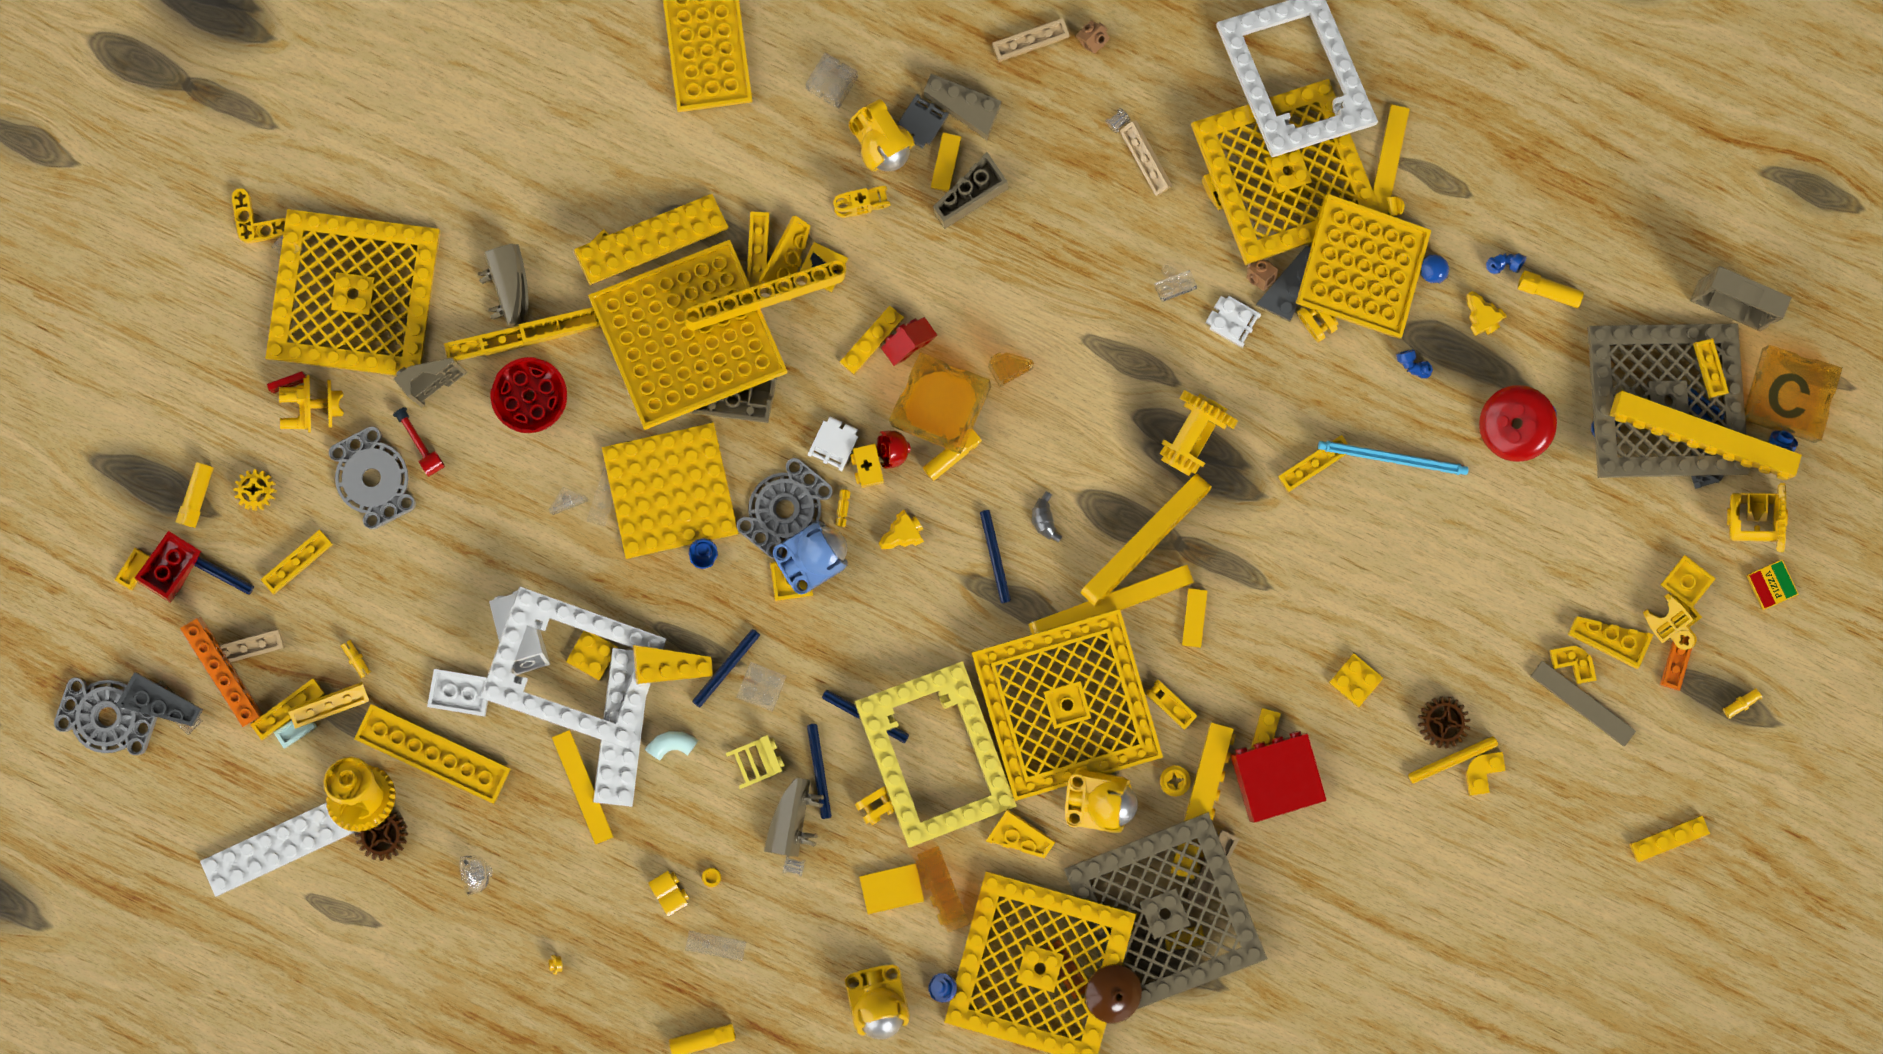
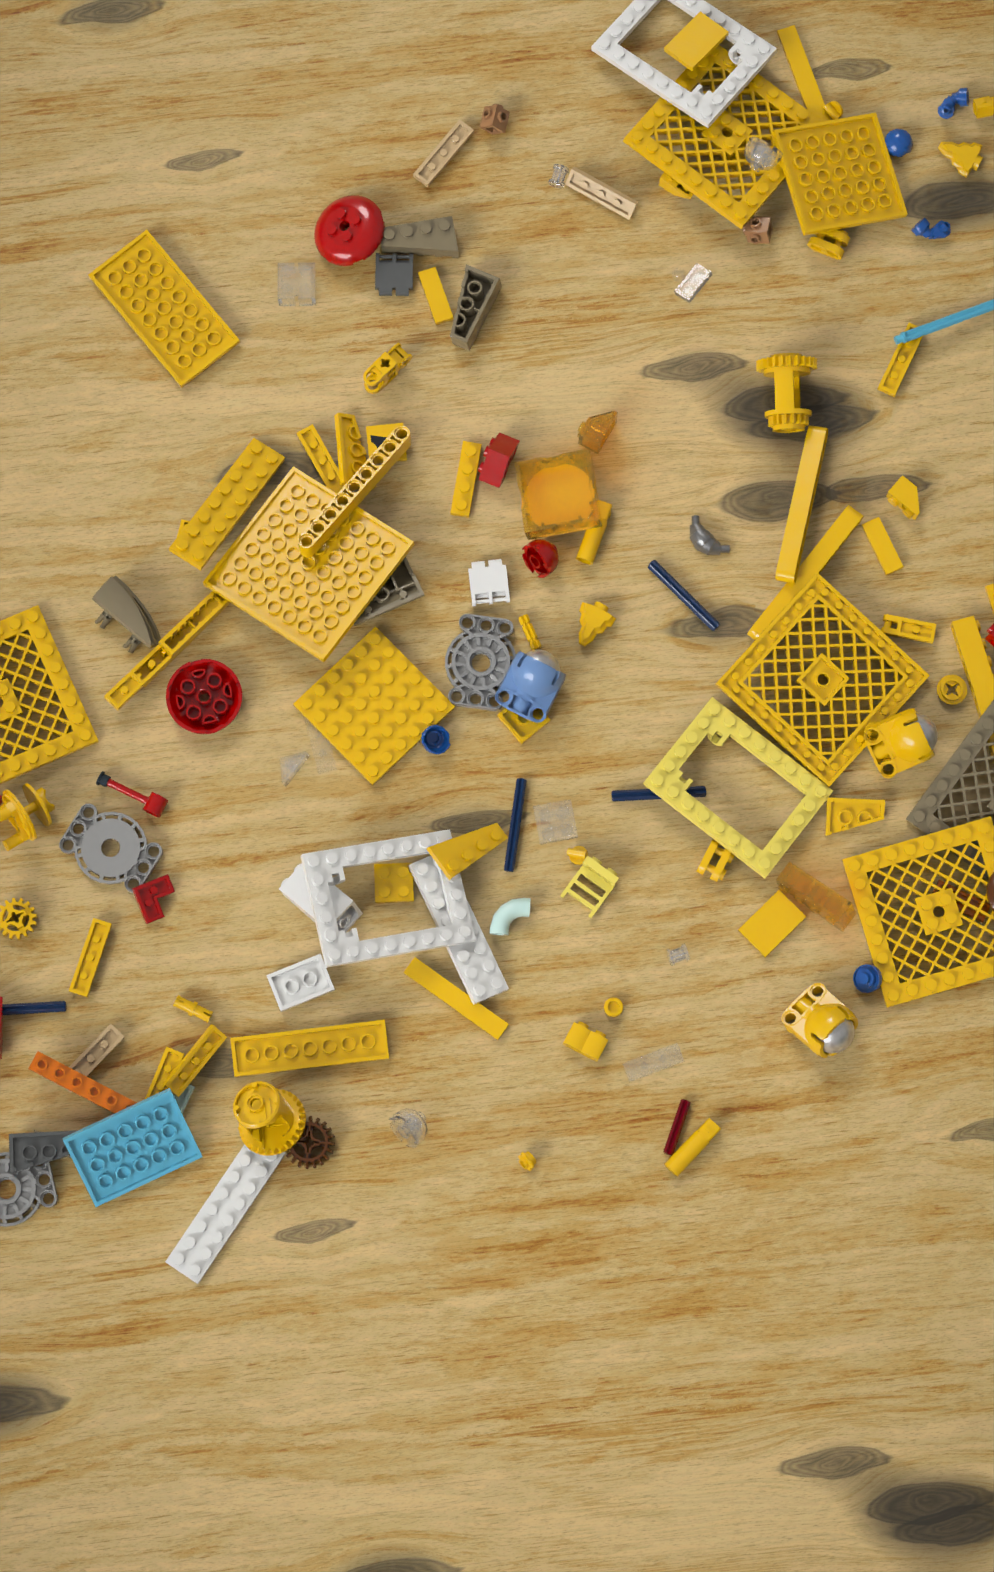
camera: 30 degrees left, 5 degrees down
dark tan piece [394,358,467,408] -> none
dark tan piece [764,778,824,857] -> none
dark blue axle [807,723,832,819] -> none
yellow piece [849,99,915,172] -> none
yellow brick [850,444,884,488] -> none
white plate [1205,296,1261,348] -> none
dark grey wing [1256,245,1311,322] -> none
none -> medium azure plate [62,1088,203,1207]
none -> red tile [132,874,175,924]
none -> red brick [314,195,385,266]
none -> yellow plate [567,846,588,865]
none -> dark red axle [663,1099,691,1156]
none -> yellow tile [664,11,729,72]
none -> clear cylinder [744,137,783,172]
none -> yellow slope [886,475,920,520]

